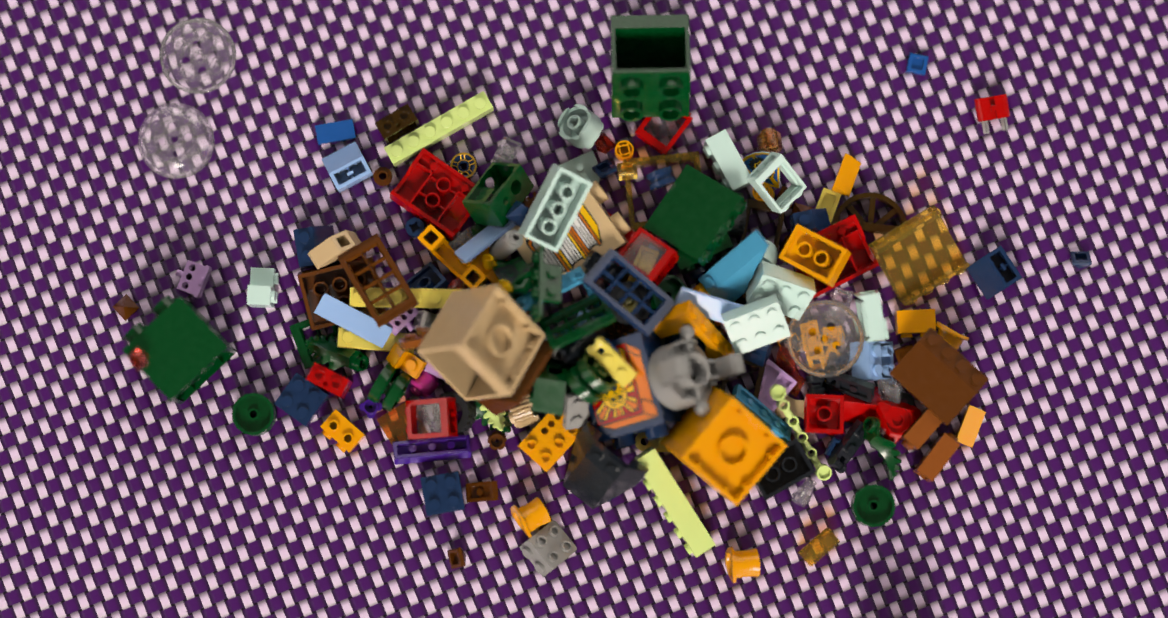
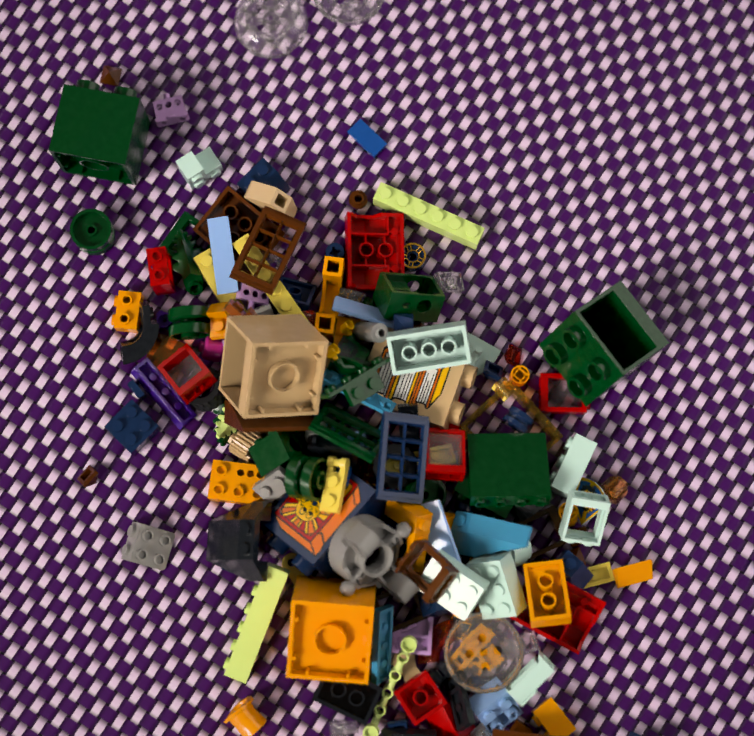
camera: 55 degrees right, 5 degrees down
clear red slope [128,347,149,372] -> none
dark blue brick [274,372,329,427] -> none
light blue slope [322,142,373,193] -> none
dark brown window [375,103,420,146] -> none
reddish brown slope [465,481,499,503] -> none
reddish brown plate [488,431,507,450] -> none
light orange piece [511,497,551,538] -> none
light aqua brick [558,104,604,149] -> none
dark brown window [831,192,908,237] -> none
clear yellow panel [868,205,970,306] -> none
none -> black arch [120,301,159,365]
none -> dark blue tile [127,379,147,401]
none -> reddish brown window [395,540,460,604]

